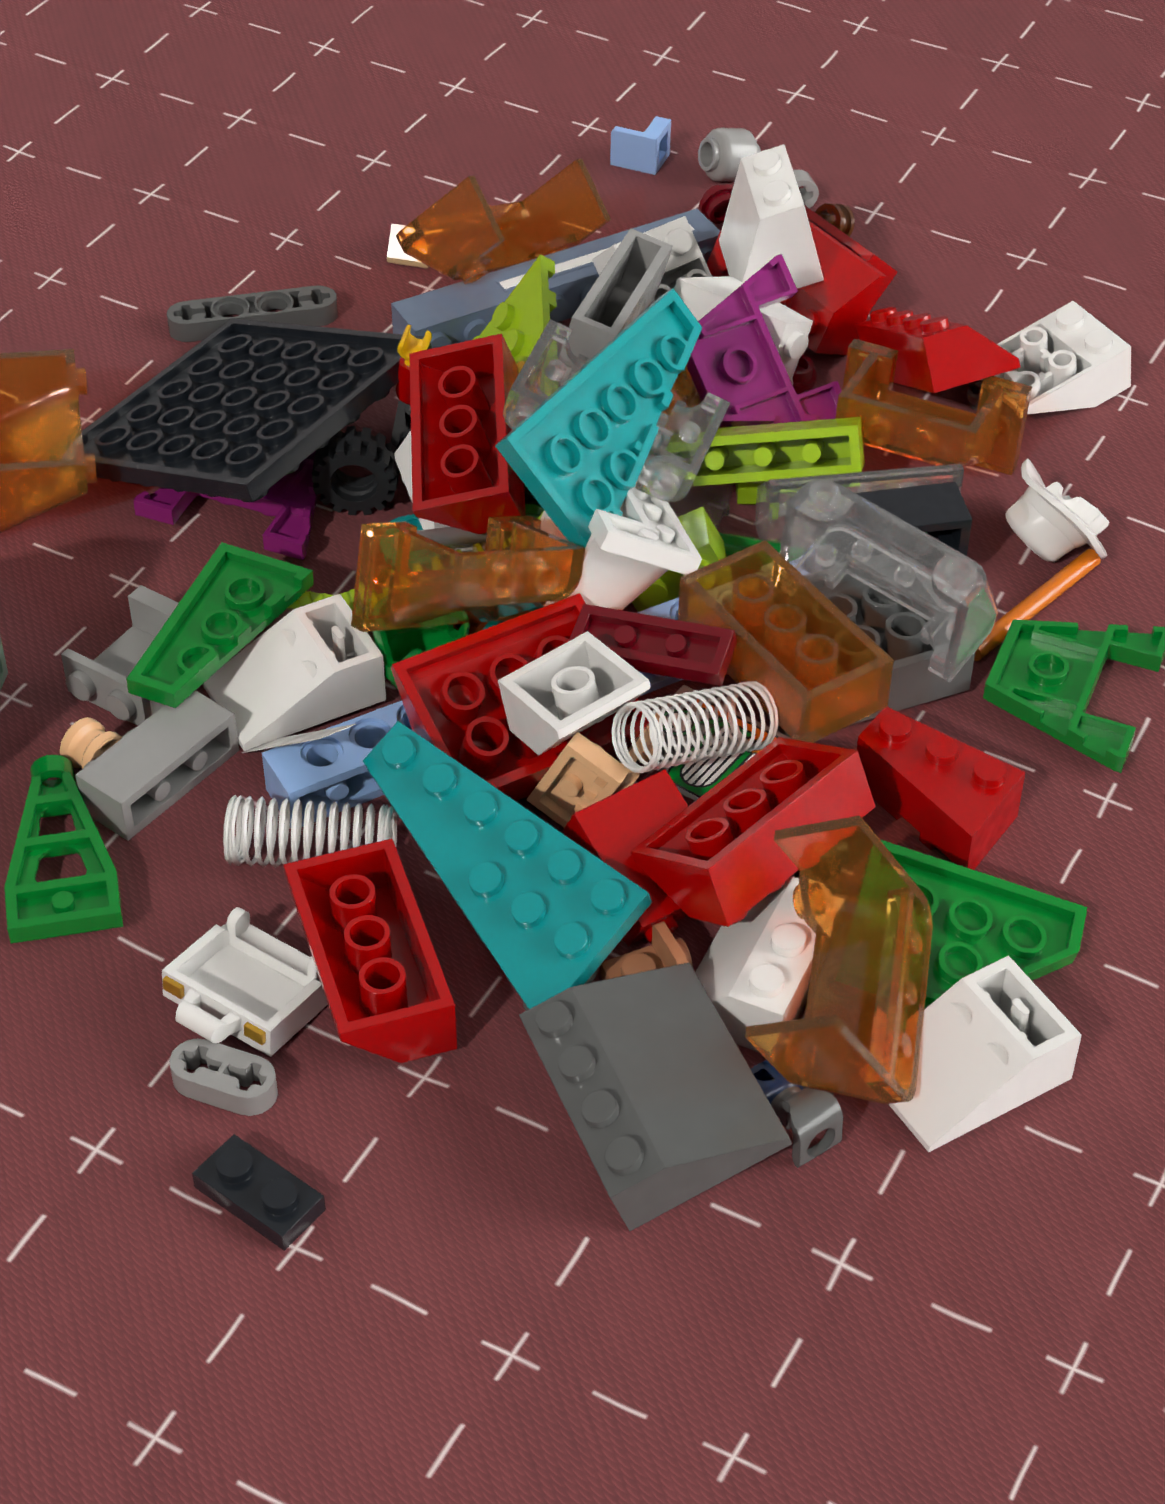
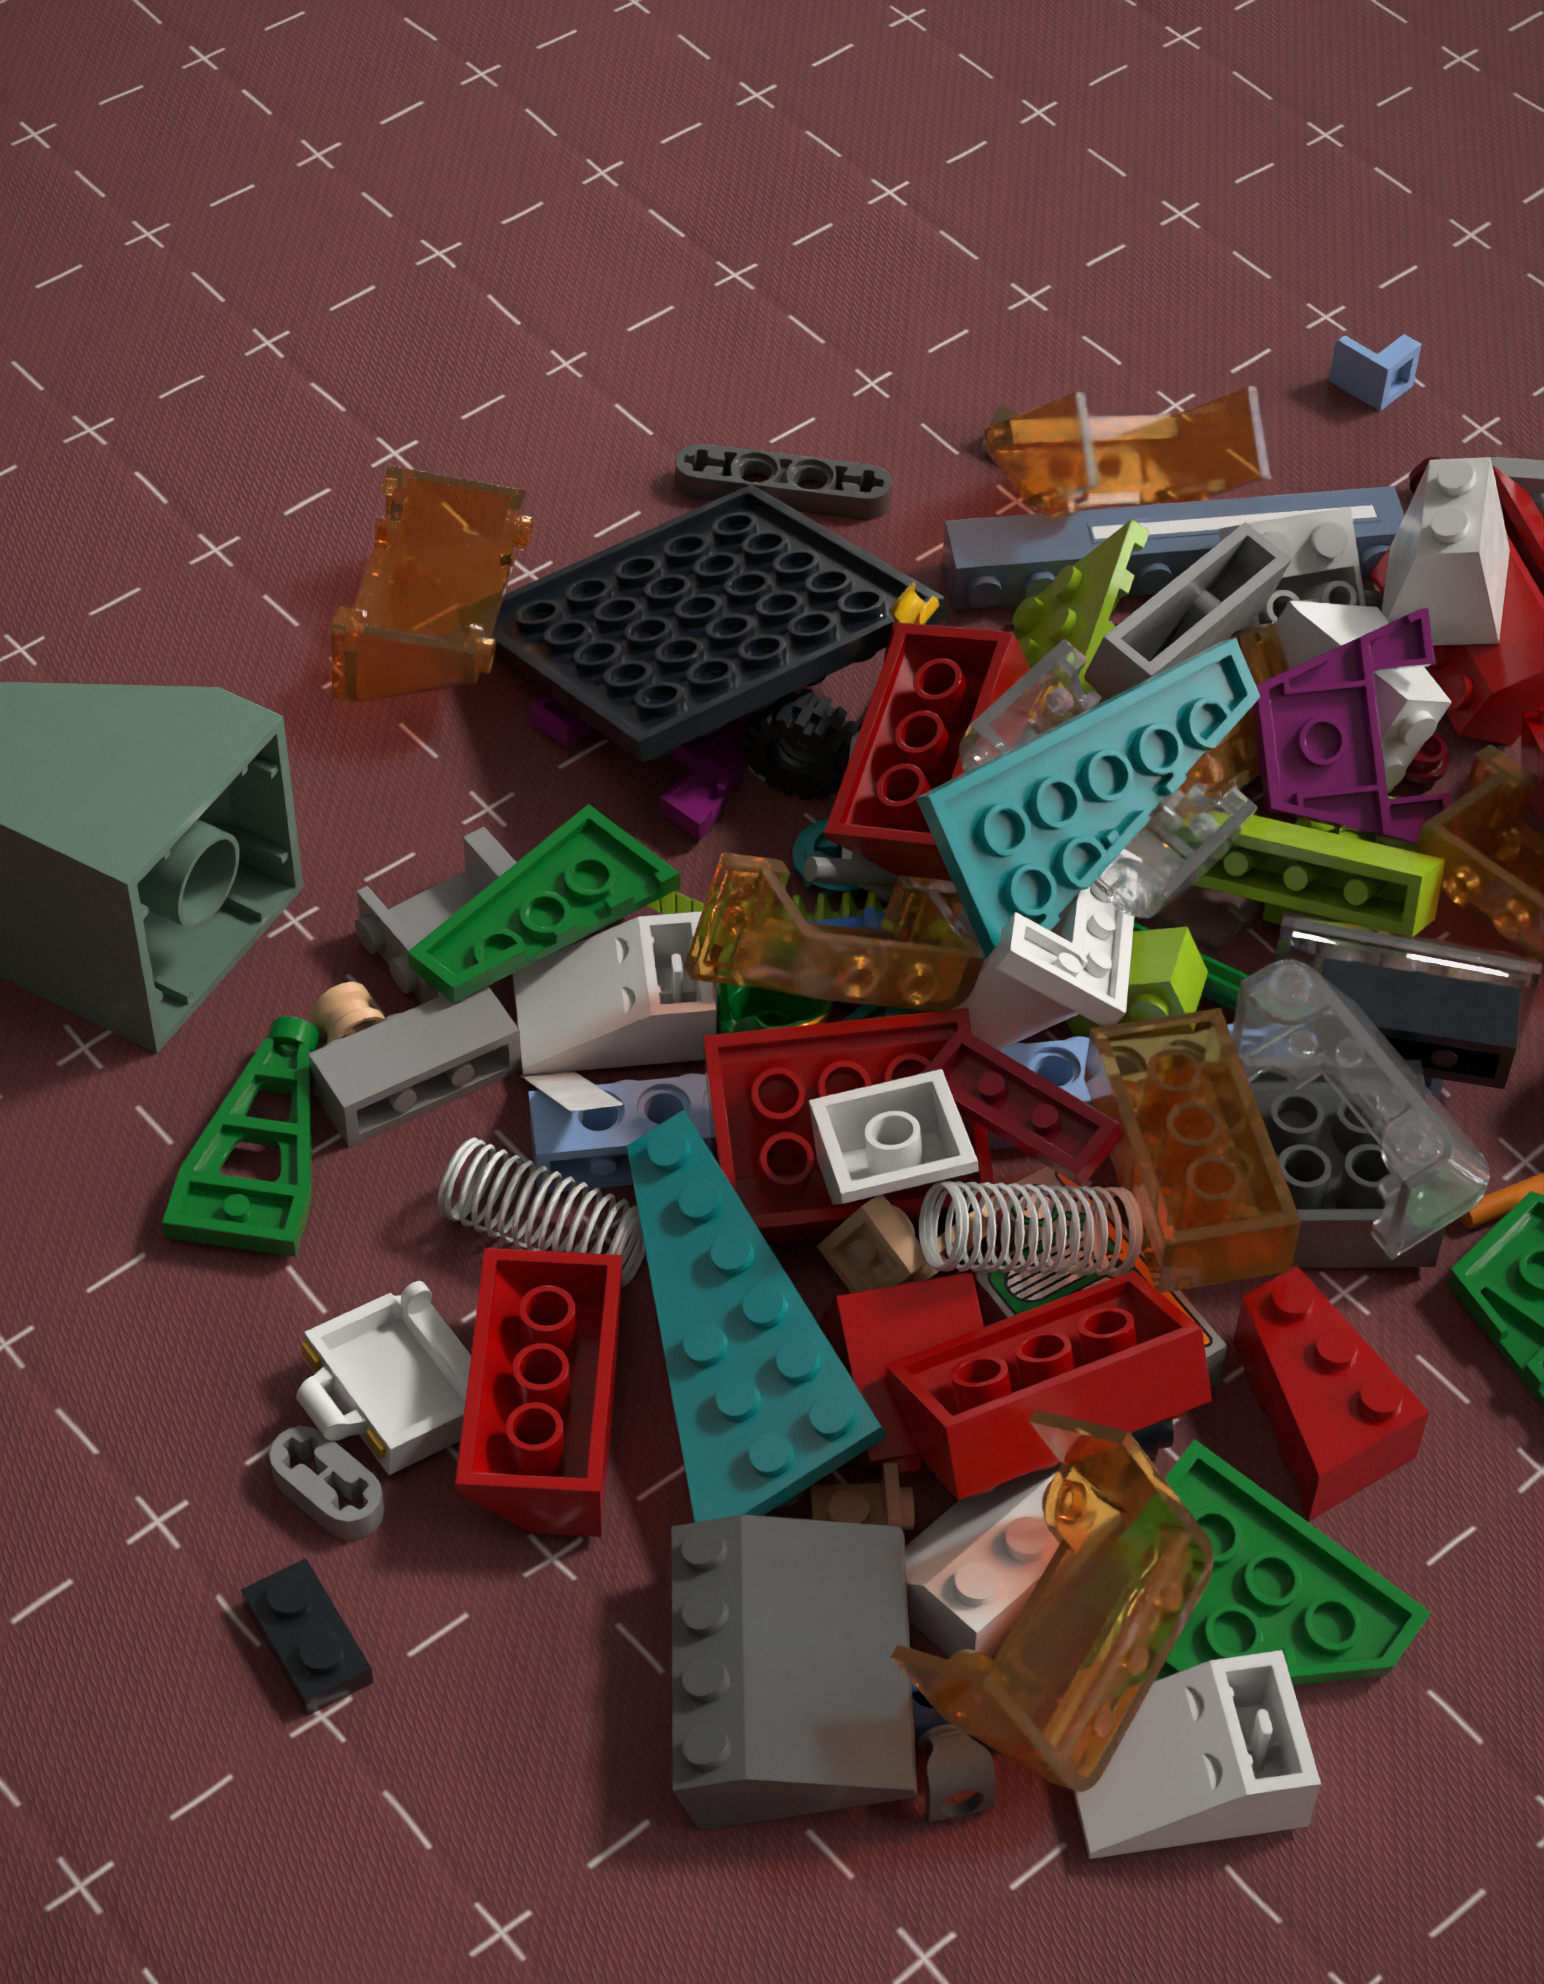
camera: 20 degrees right, 5 degrees up
light grey head [698,128,761,182] -> none

